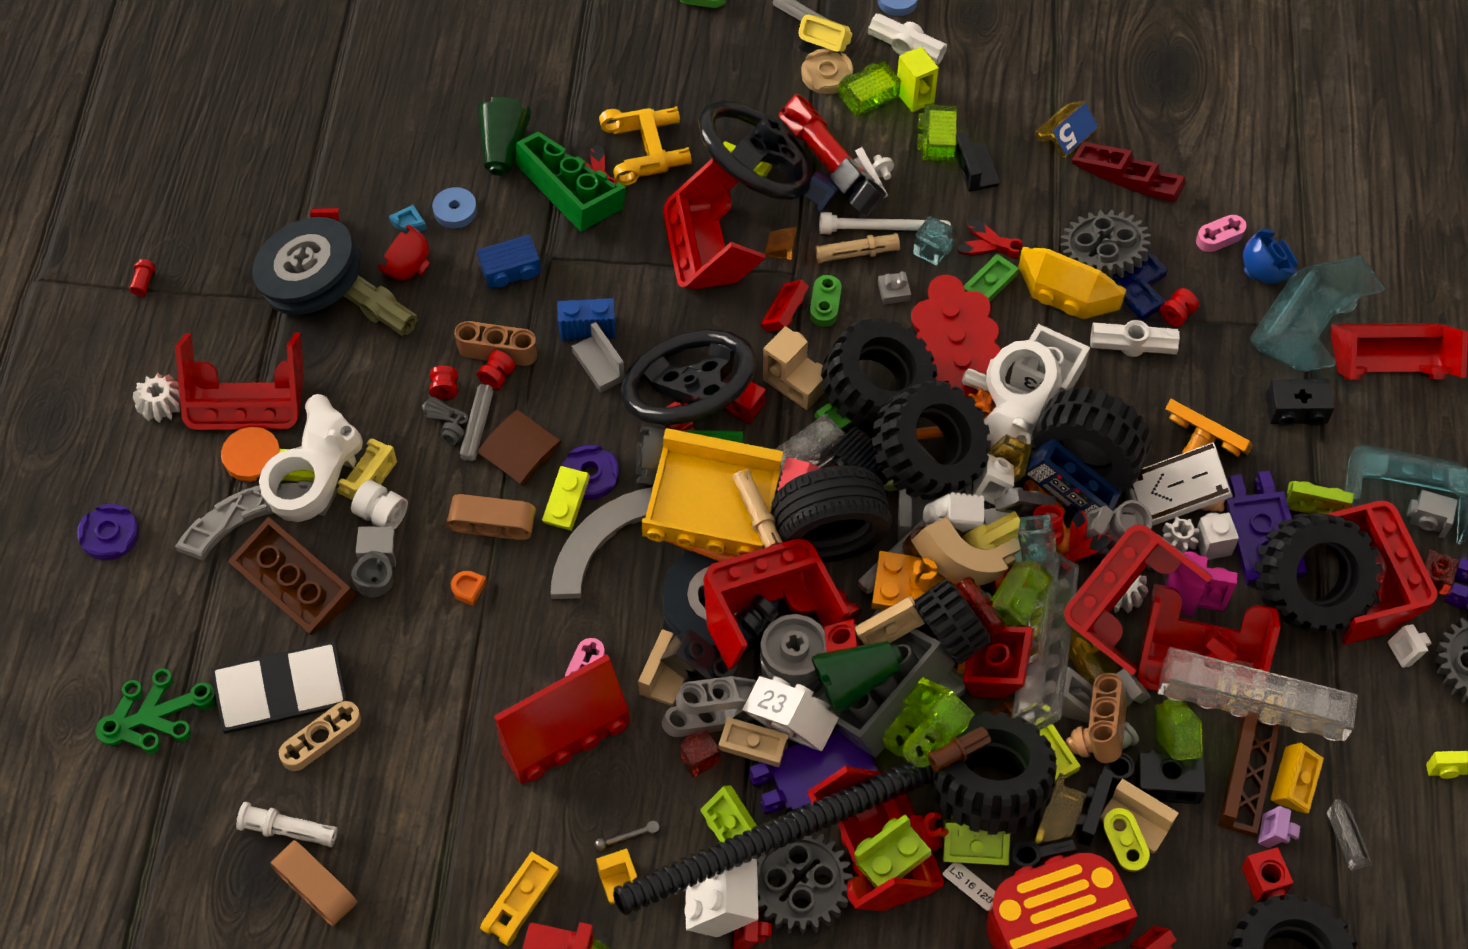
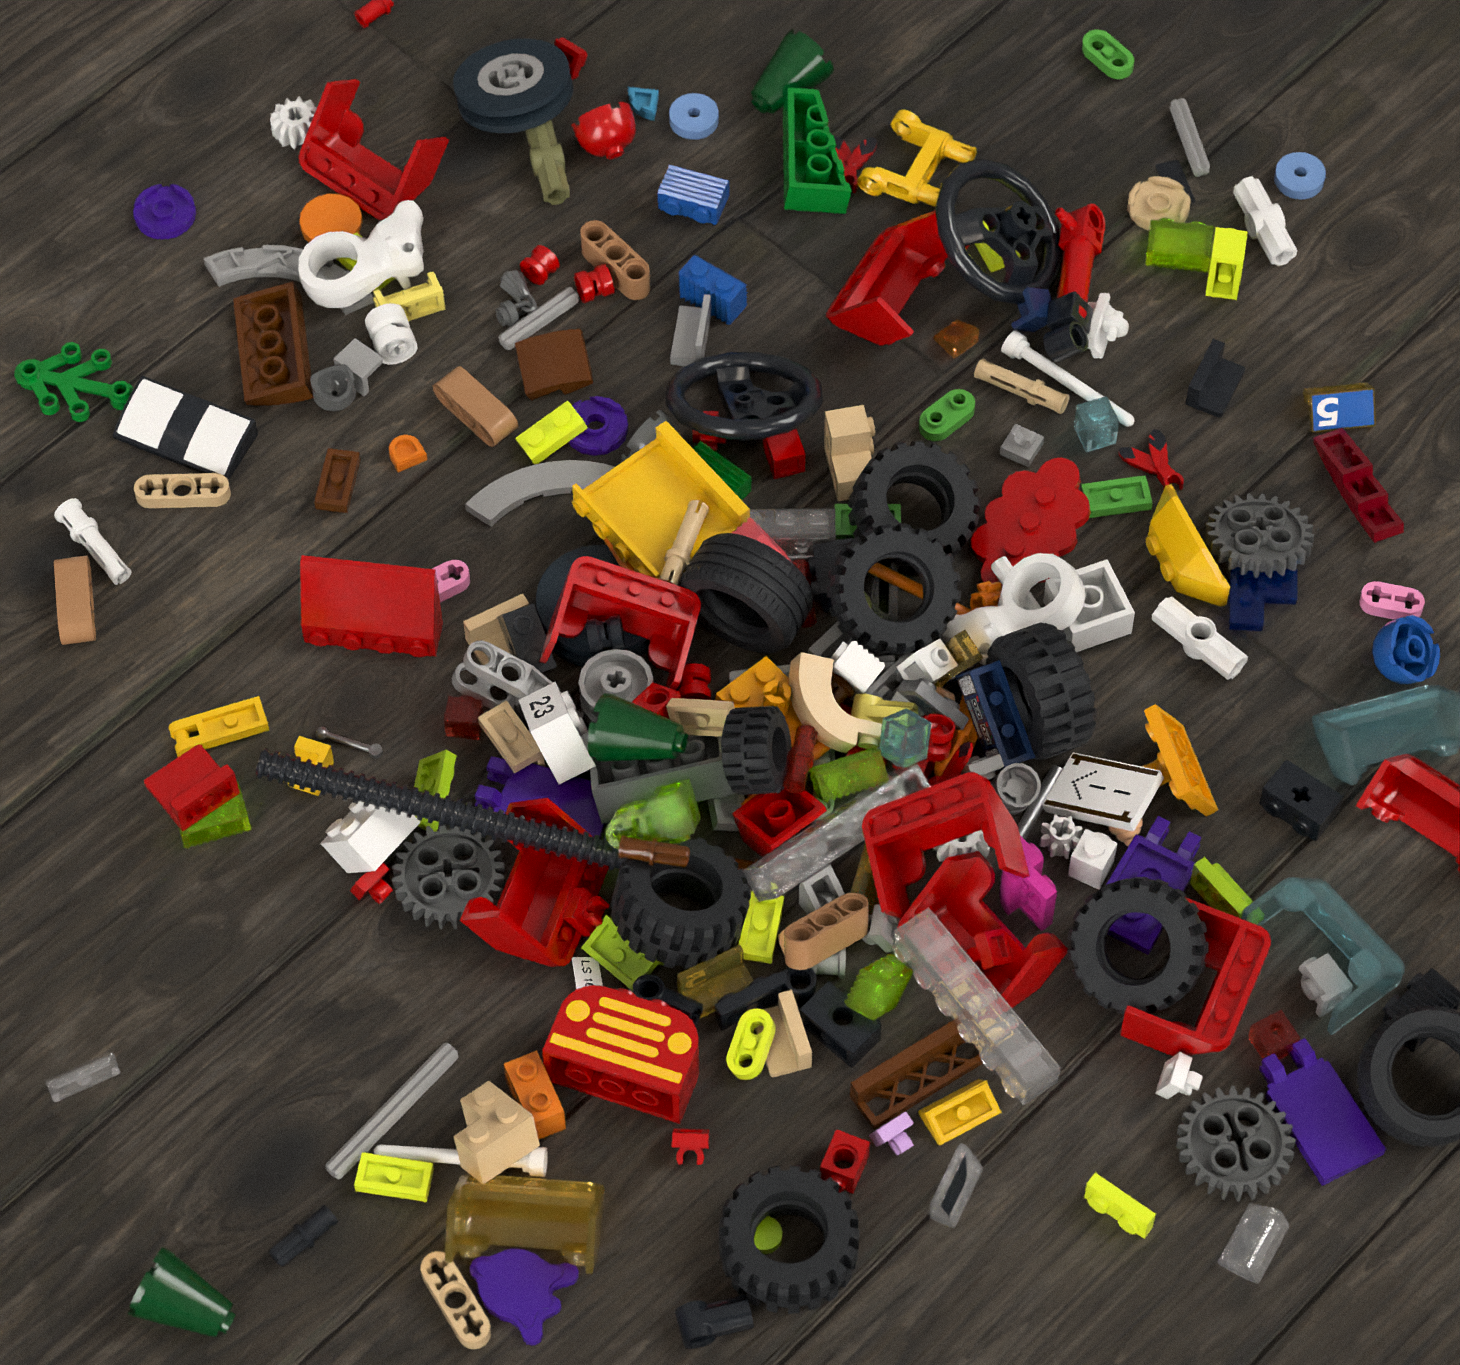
camera: 40 degrees right, 0 degrees up
red plate [760,279,809,332] -> none
light yellow piece [799,14,853,52] -> none
lime bracket [854,815,932,888] -> none
clear neon green brick [917,104,957,162] -> none
red wheel [1160,288,1199,327] -> none
none -> reddish brown plate [314,448,361,513]

